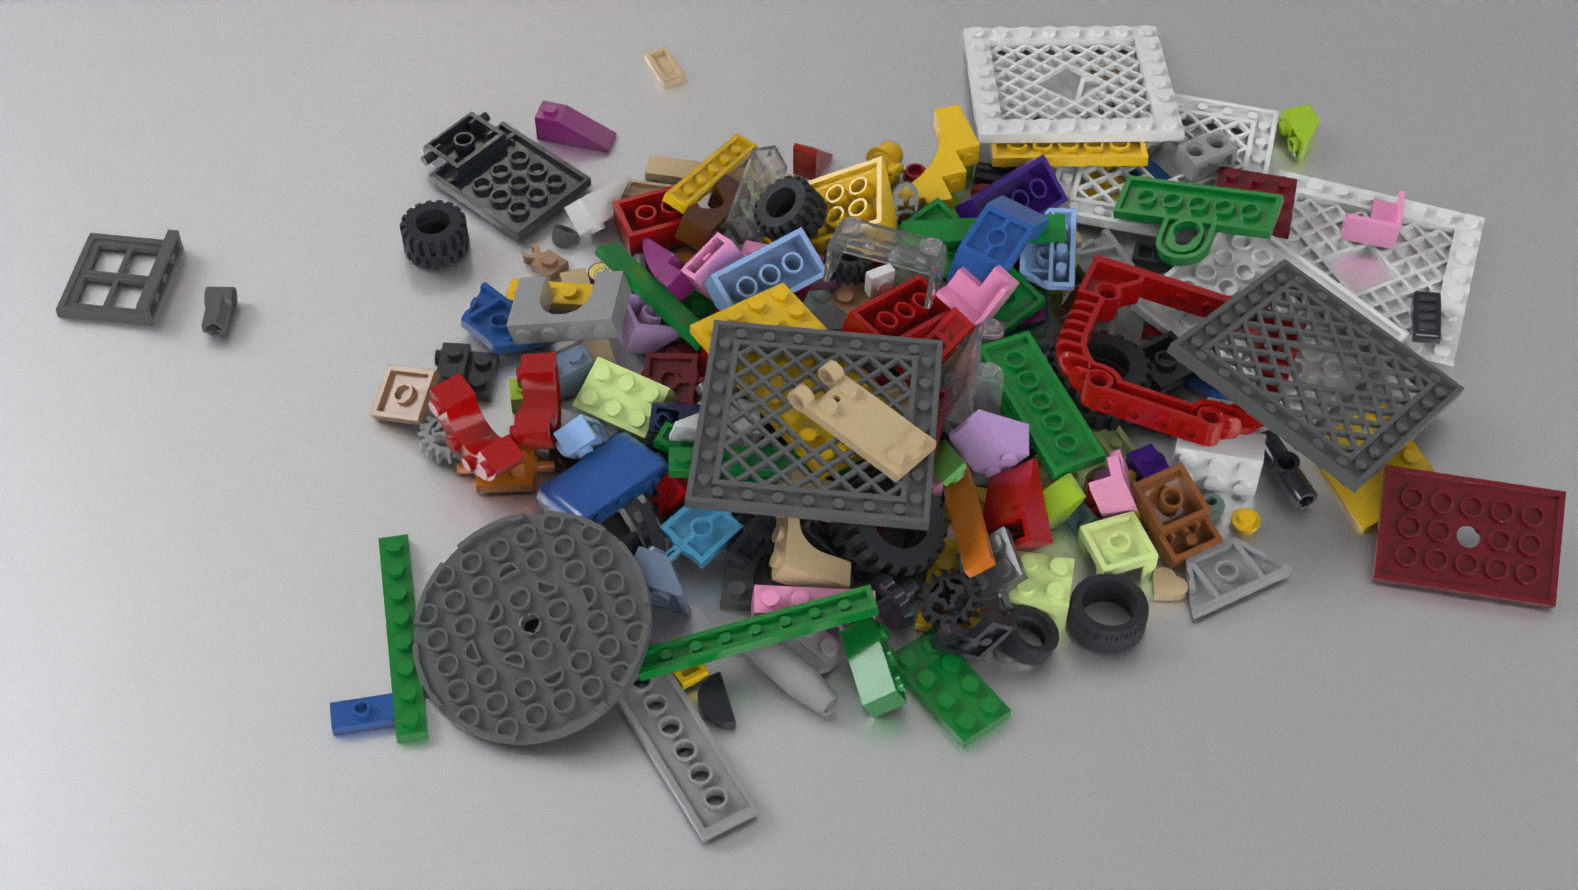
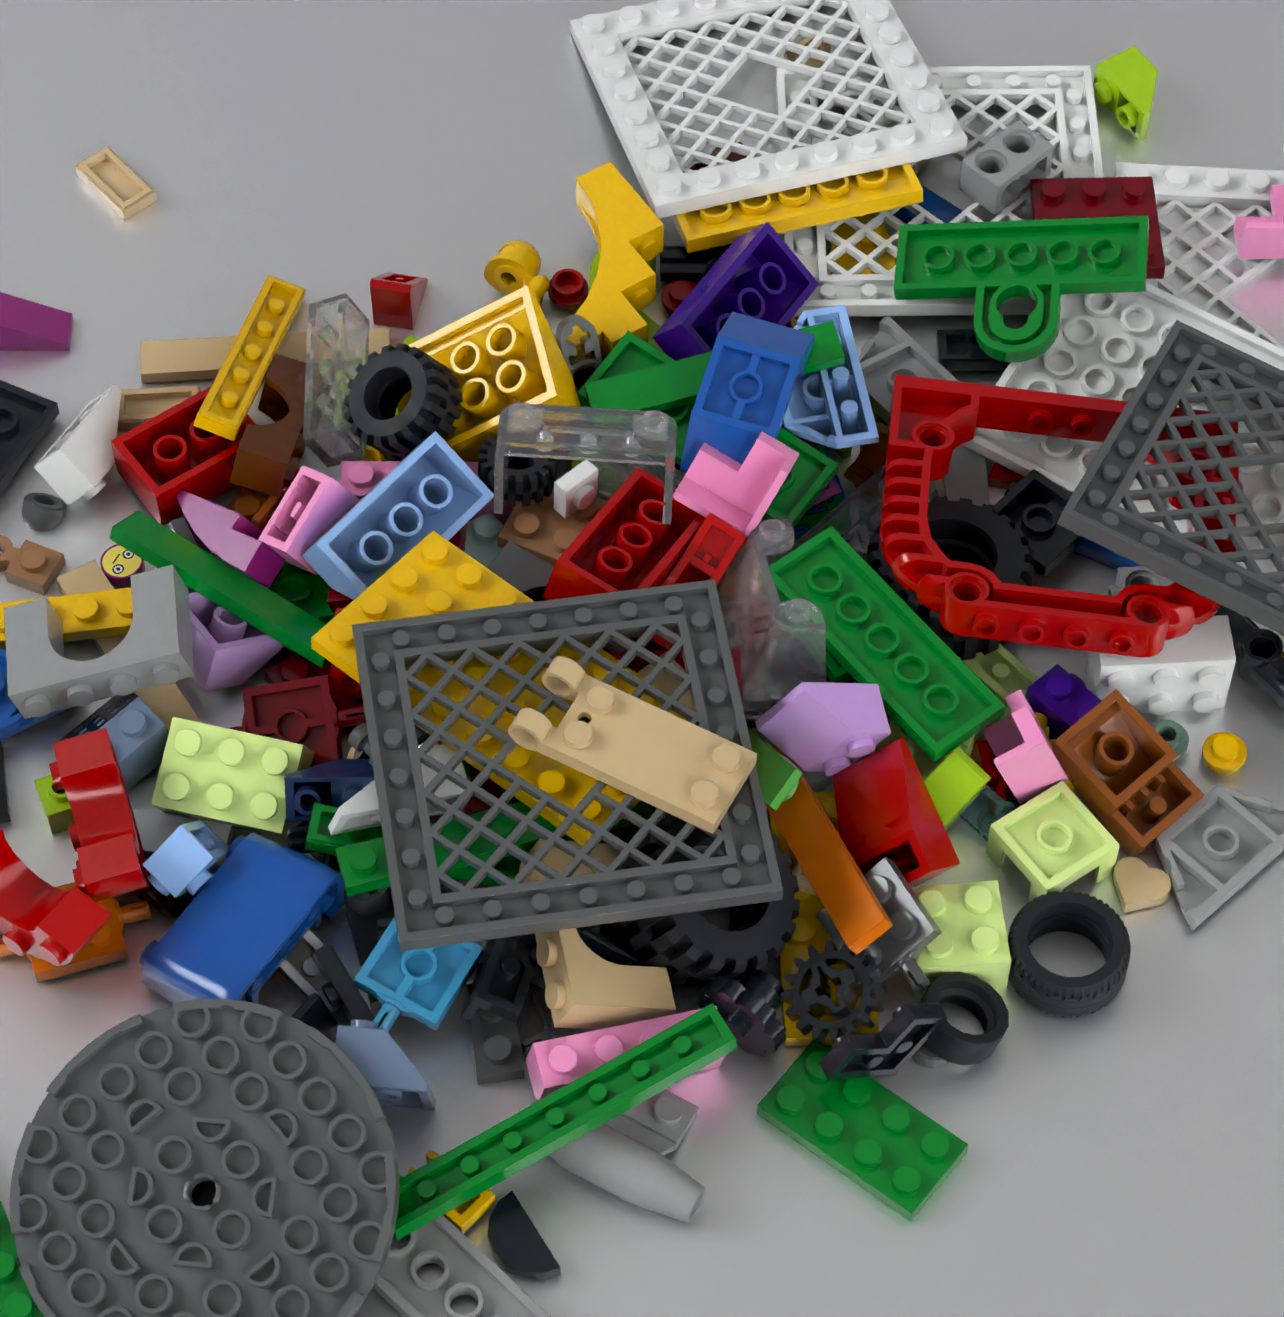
camera: 15 degrees left, 5 degrees up
red plate [649,471,688,519] -> none
green brick [839,617,907,718] -> none

